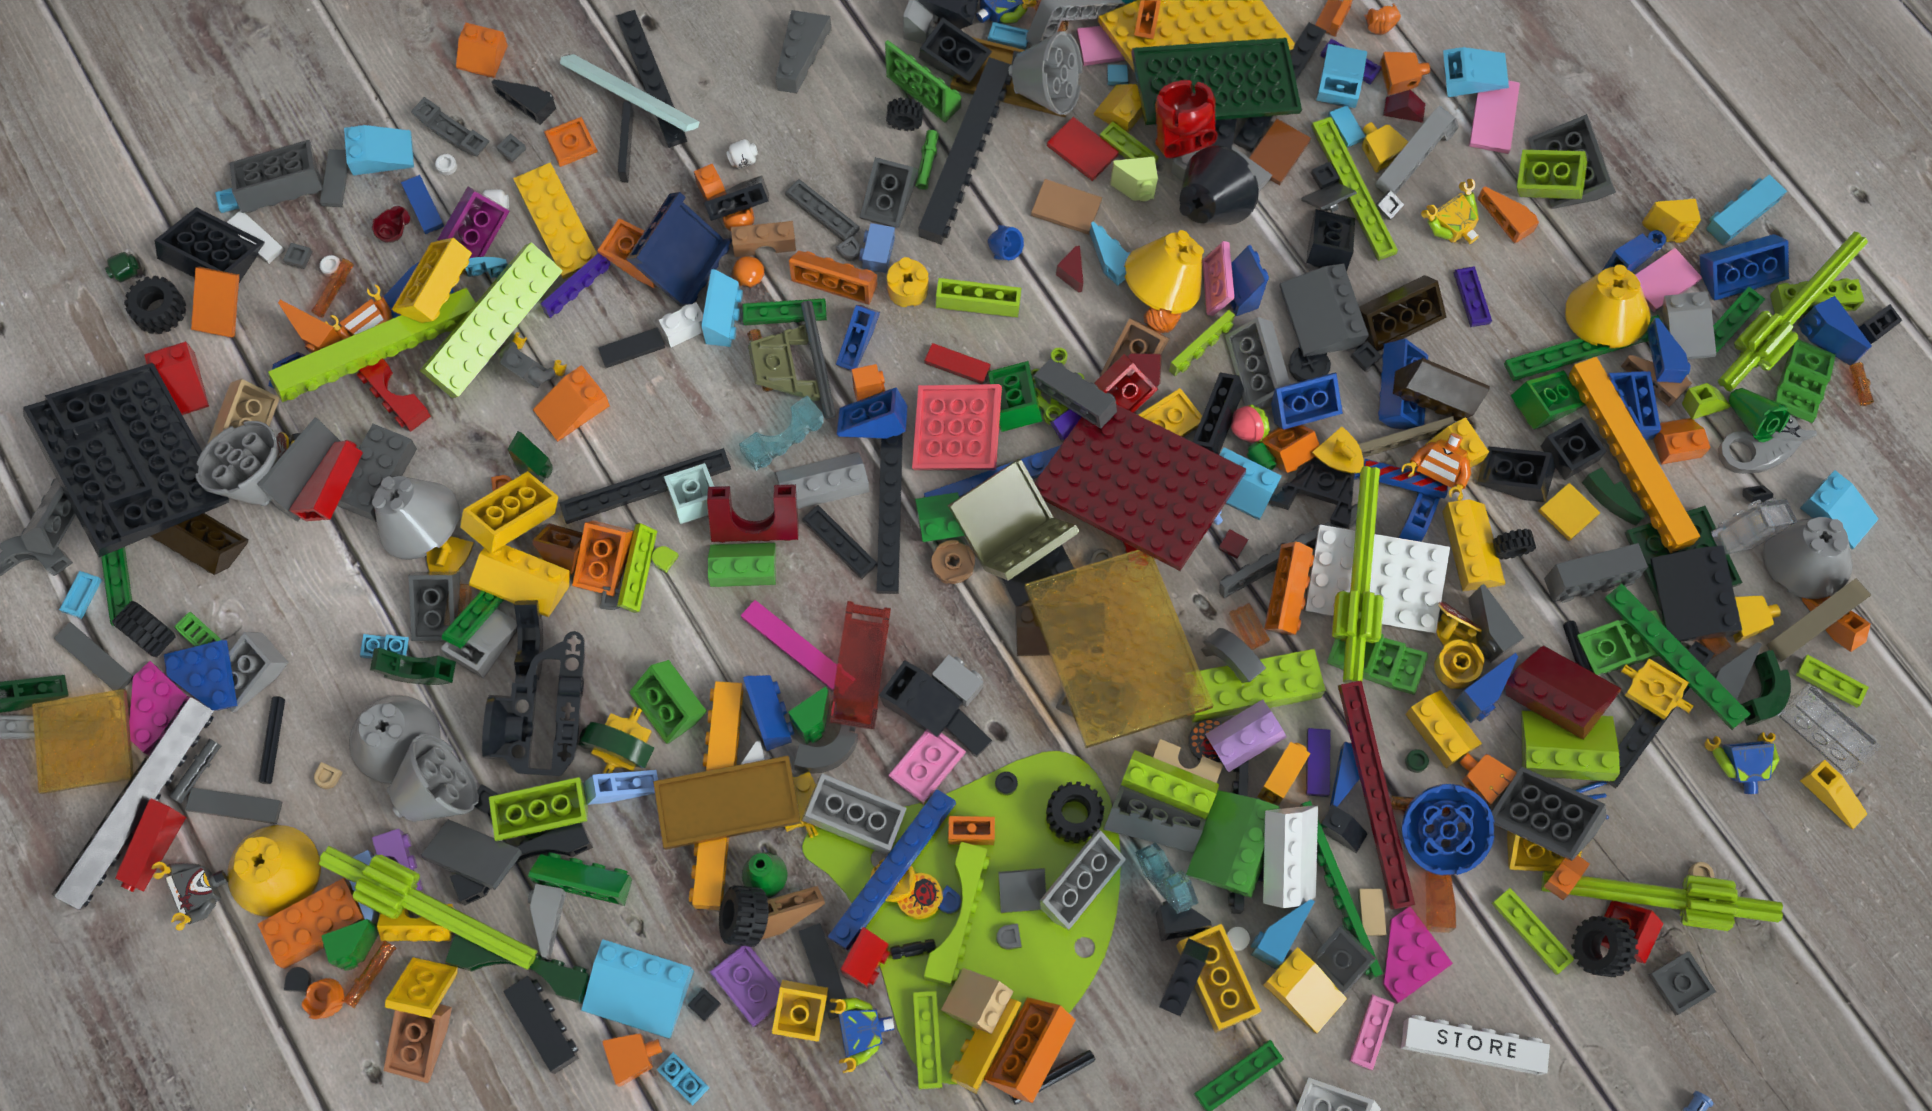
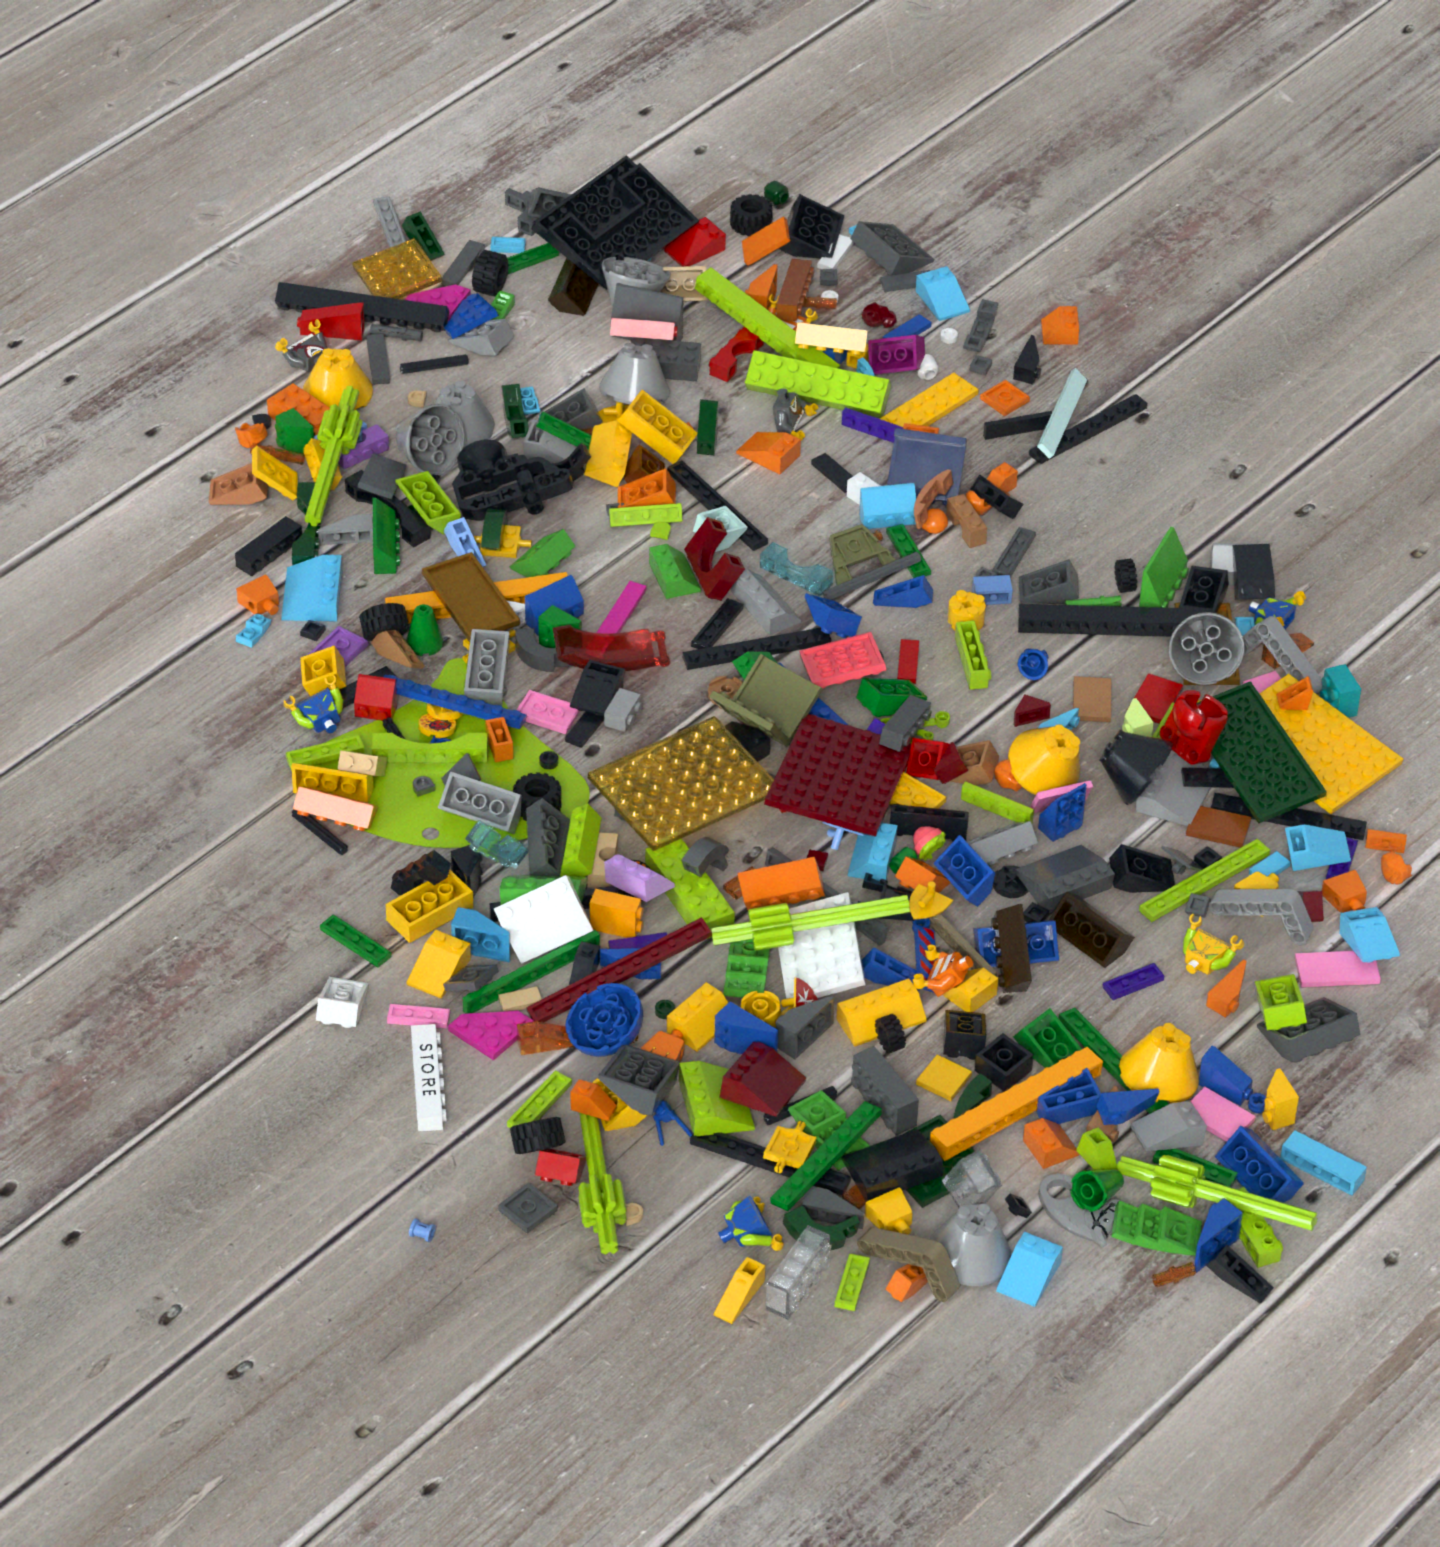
camera: 75 degrees right, 25 degrees down
white head [727,139,758,169] -> none
dark grey wedge [776,10,832,94] -> none
orange slope [789,251,878,305] -> none
orange brick [851,364,885,401] -> none
none -> dark orange brick [776,259,815,321]
none -> nougat slope [914,469,953,529]

